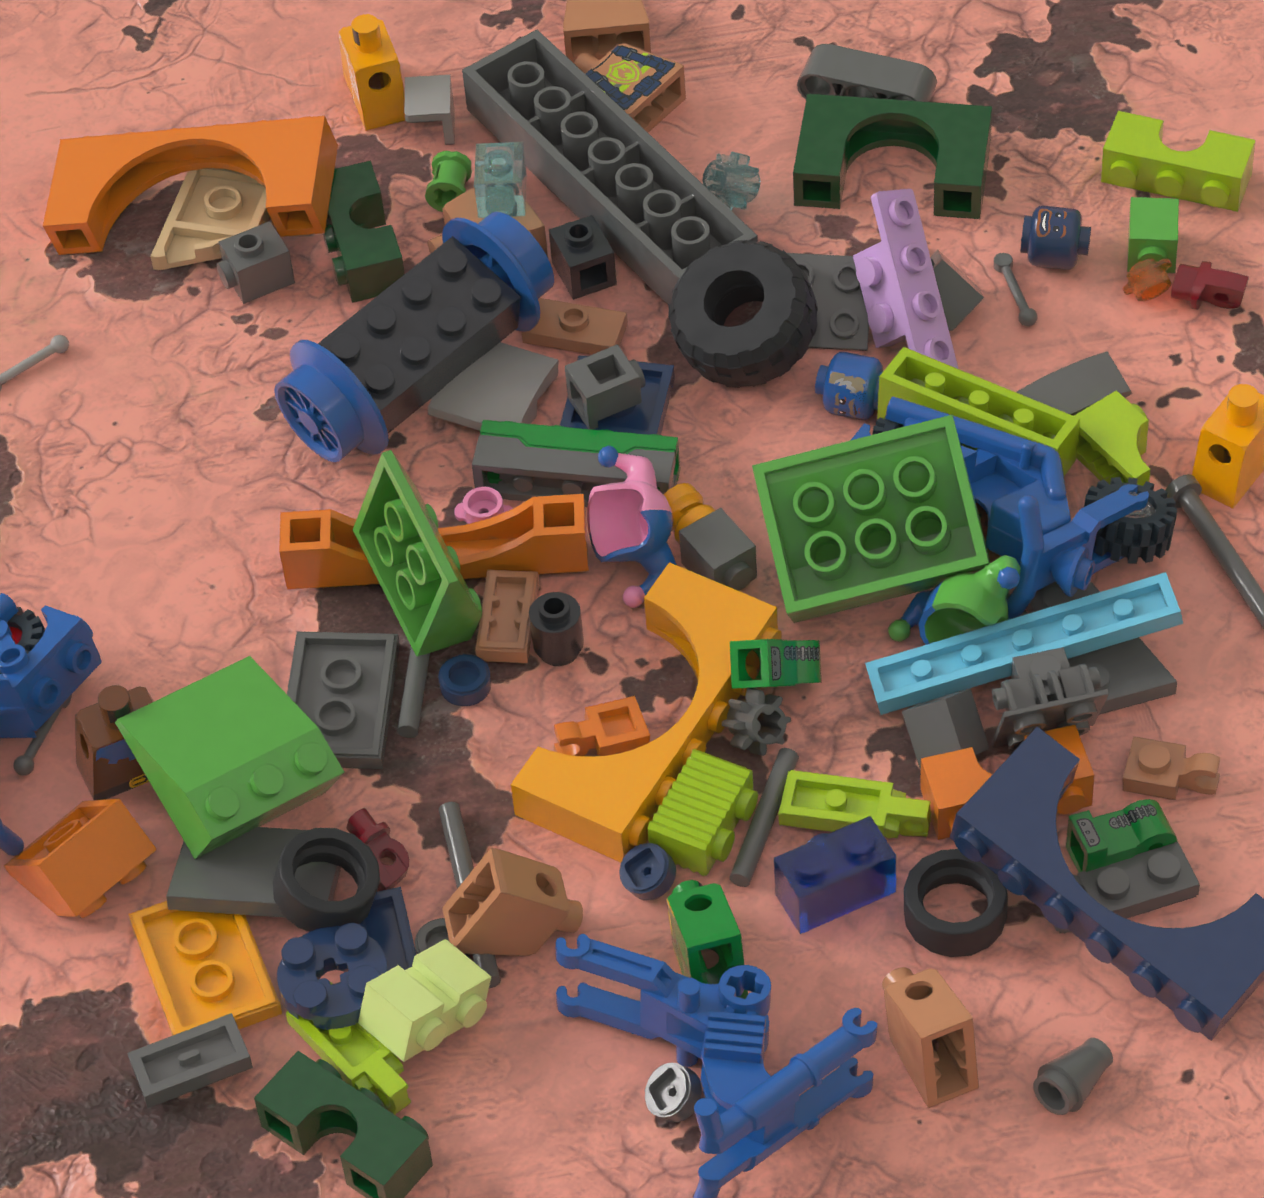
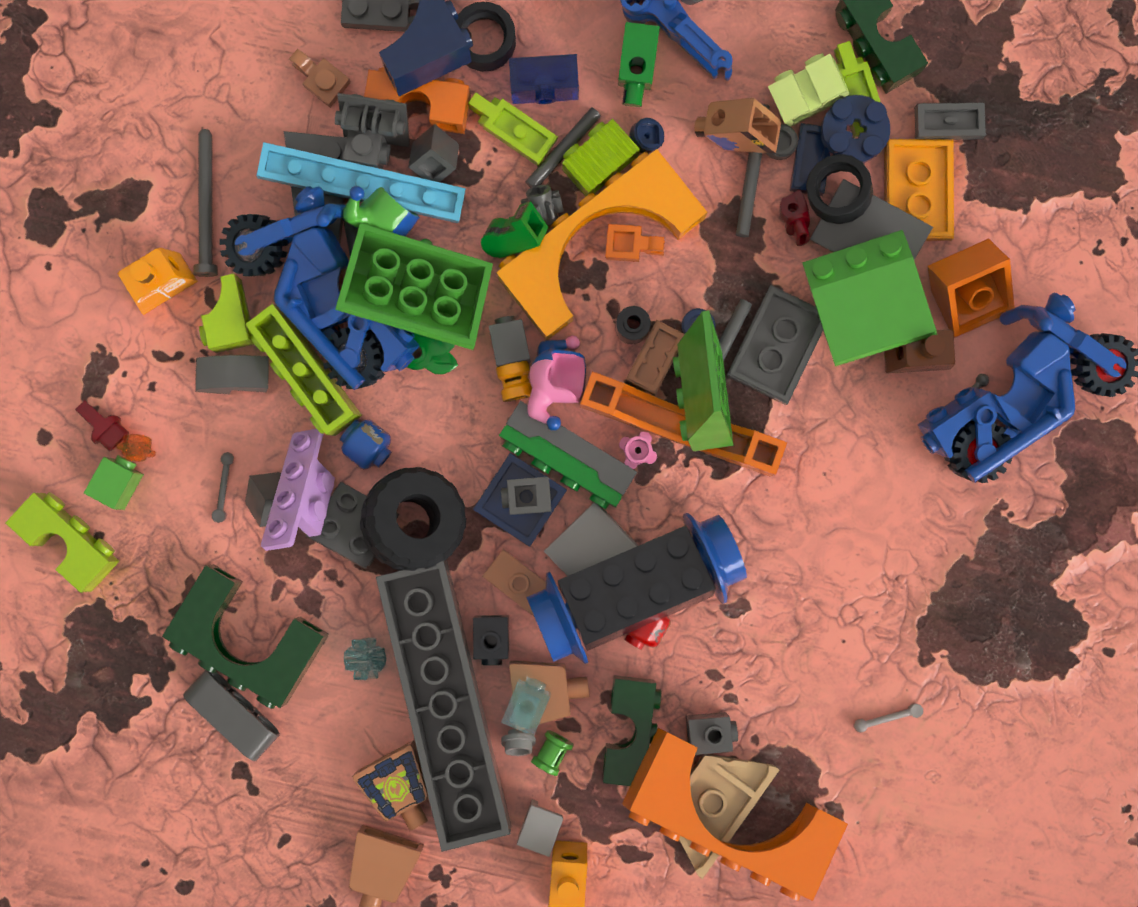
camera: 165 degrees left, 35 degrees up
dark blue head [1020,205,1091,270] -> none
green leg [1066,799,1177,872] -> none

